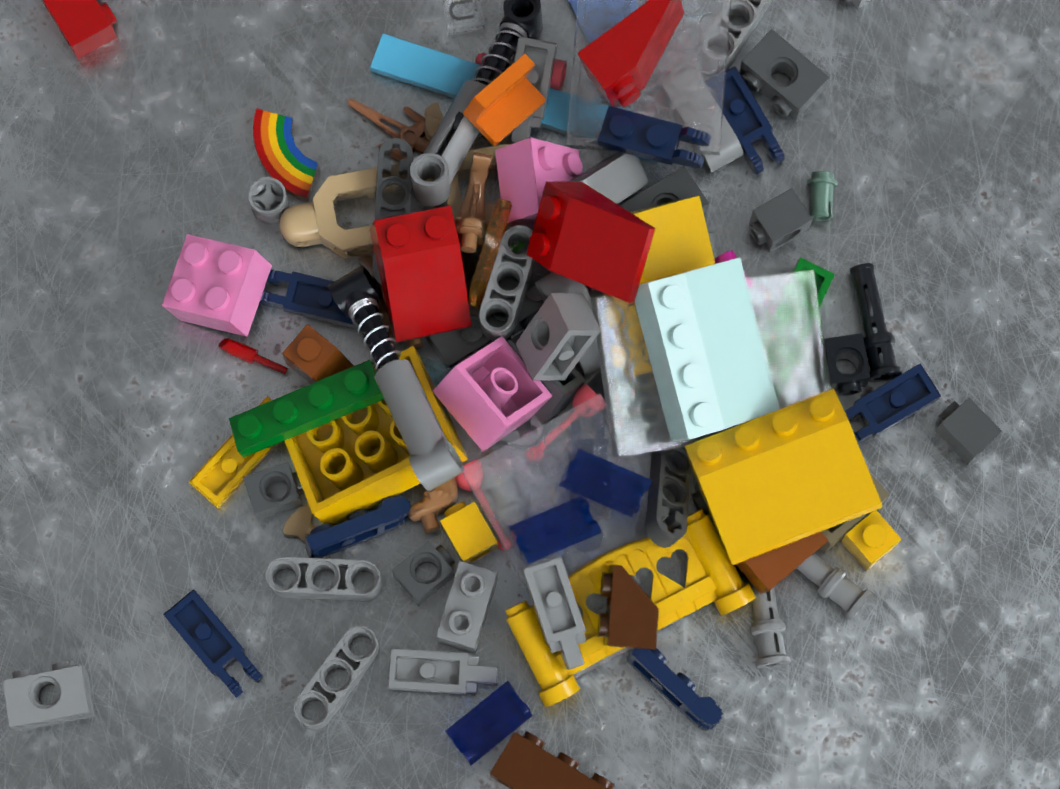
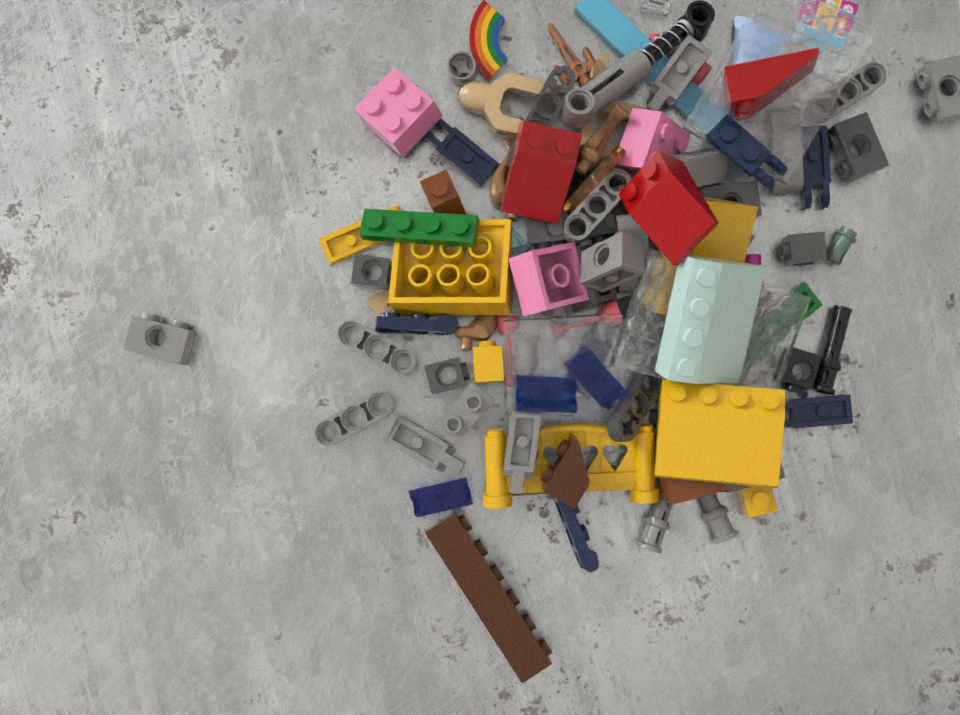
camera: 30 degrees right, 10 degrees up
dark blue hinge [163,589,262,698] -> none
red piece [218,338,288,375] -> none
light grey piece [328,265,464,492] -> none
orange panel [462,54,546,146] -> none
dark grey brick [936,398,1002,464] -> none

